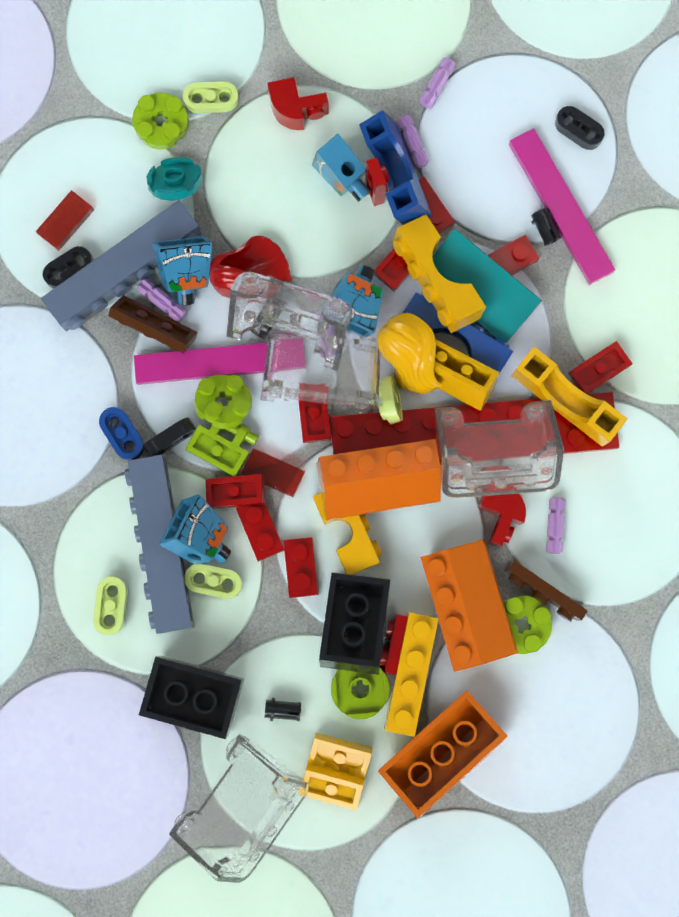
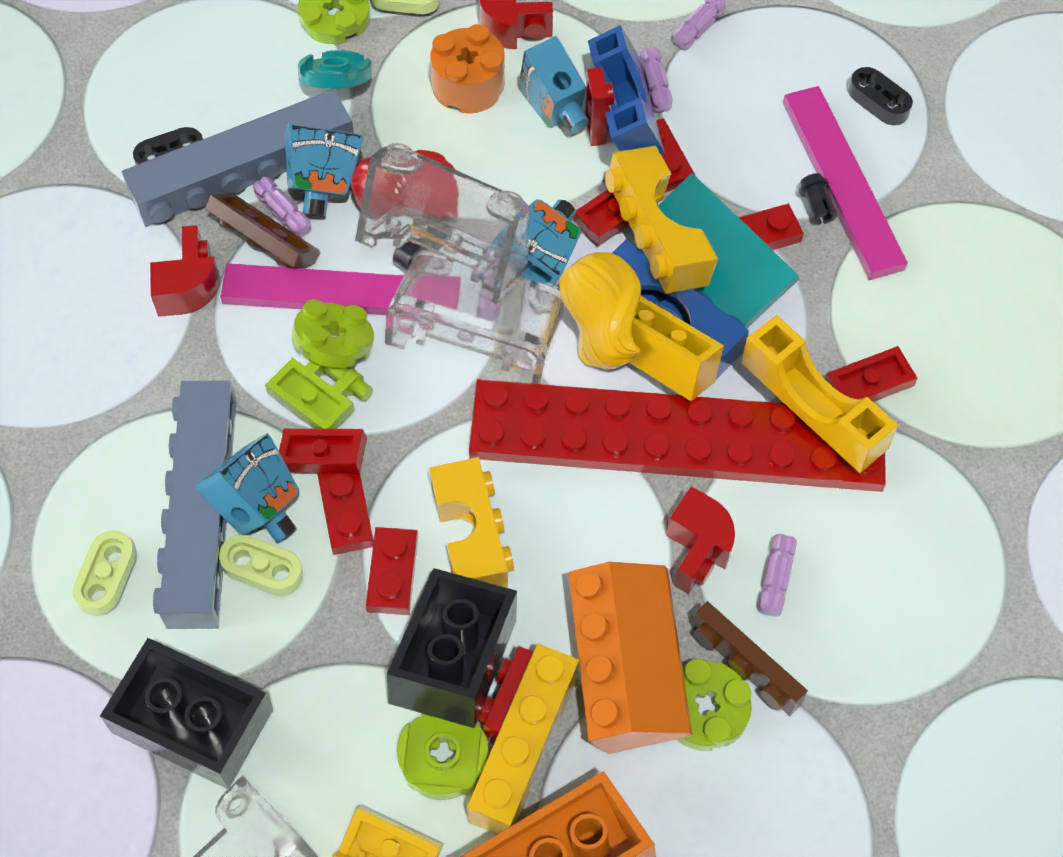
camera: 10 degrees right, 20 degrees down
clear red tile [35,190,94,251] -> none
blue plate [99,407,144,461] -> none
black beam [143,417,196,457] -> none
clear red tile [241,448,305,498] -> none
black pin [264,697,301,722] -> none
red plate [297,383,331,443] -> none
orange slope [316,439,441,520] -> none
yellowish green plate [377,375,403,424] -> none
clear windscreen [435,400,564,498] -> none
none -> red brick [150,225,220,317]
none -> orange brick [430,24,505,114]

